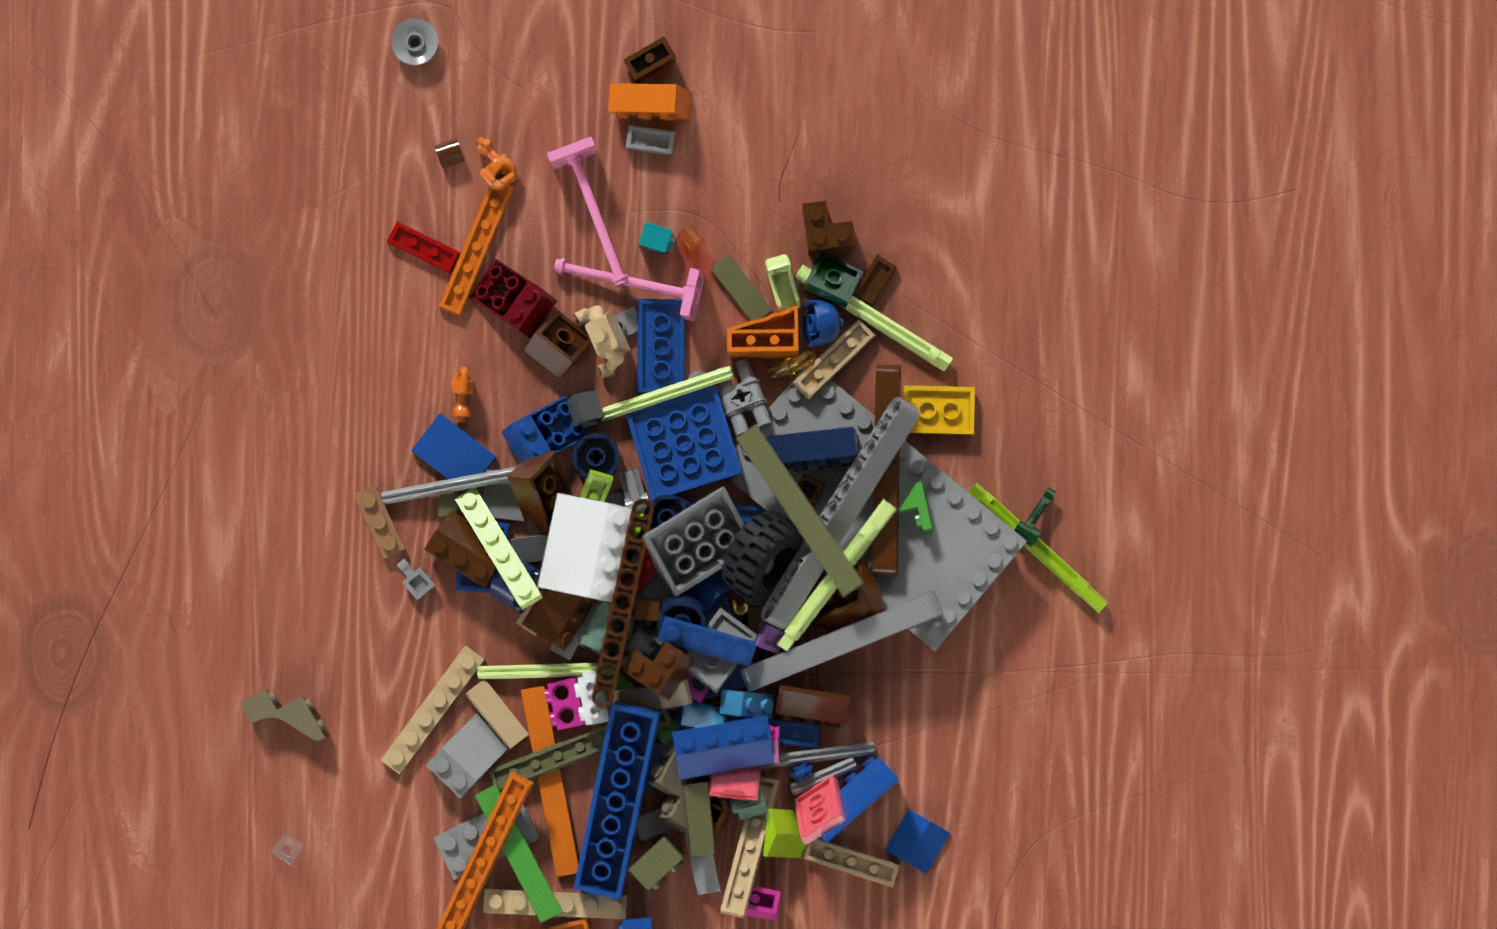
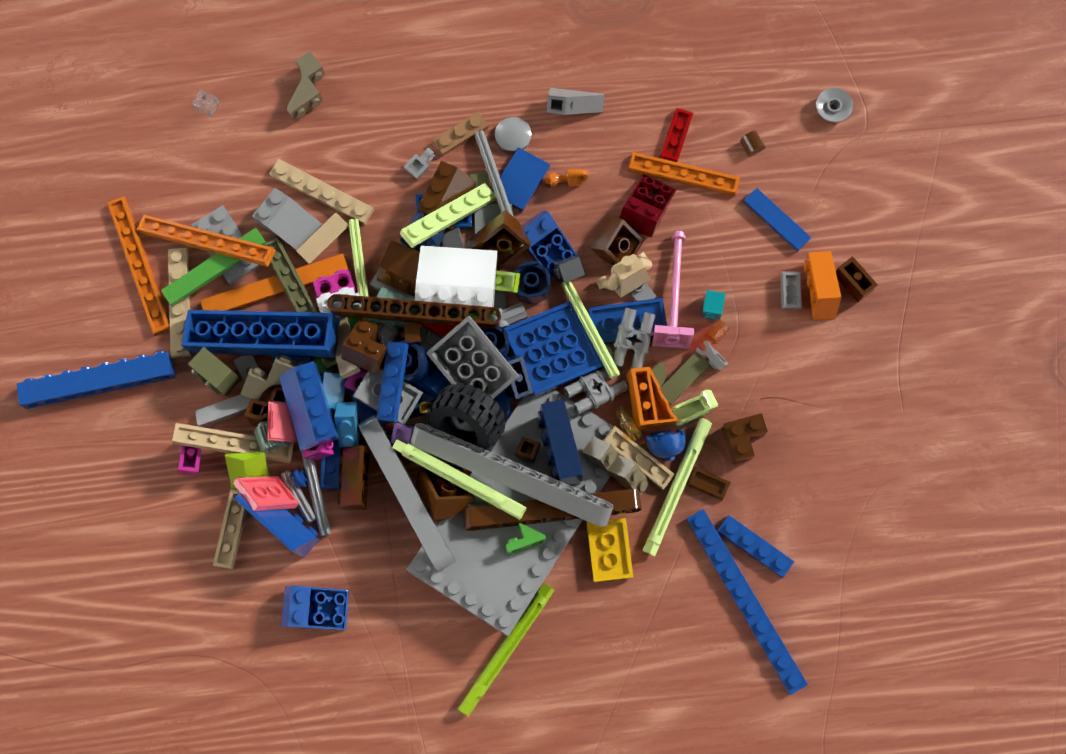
camera: 85 degrees right, 10 degrees down
orange piece [475,137,519,190] -> none
bright pink tile [547,136,629,287] -> none
olive tile [683,782,715,857] -> none
olive tile [736,424,864,597] -> none
dark green tile [803,251,864,309] -> none
blue slope [885,809,950,874] -> none
dark green brick [1014,487,1056,547] -> none
none -> blue slope [281,585,349,630]
none -> light grey dish [495,117,531,151]
none -> dark blue brick [505,355,533,399]
none -> light grey slope [547,88,605,115]
none -> dark tan arch [582,437,649,495]
none -> light grey pin [613,308,655,368]
none -> olive tile [651,362,666,387]
none -> blue plate [686,509,808,695]
none -> light grey plate [696,340,729,370]
none -> blue plate [717,515,795,578]
none -> blue tile [743,188,812,252]

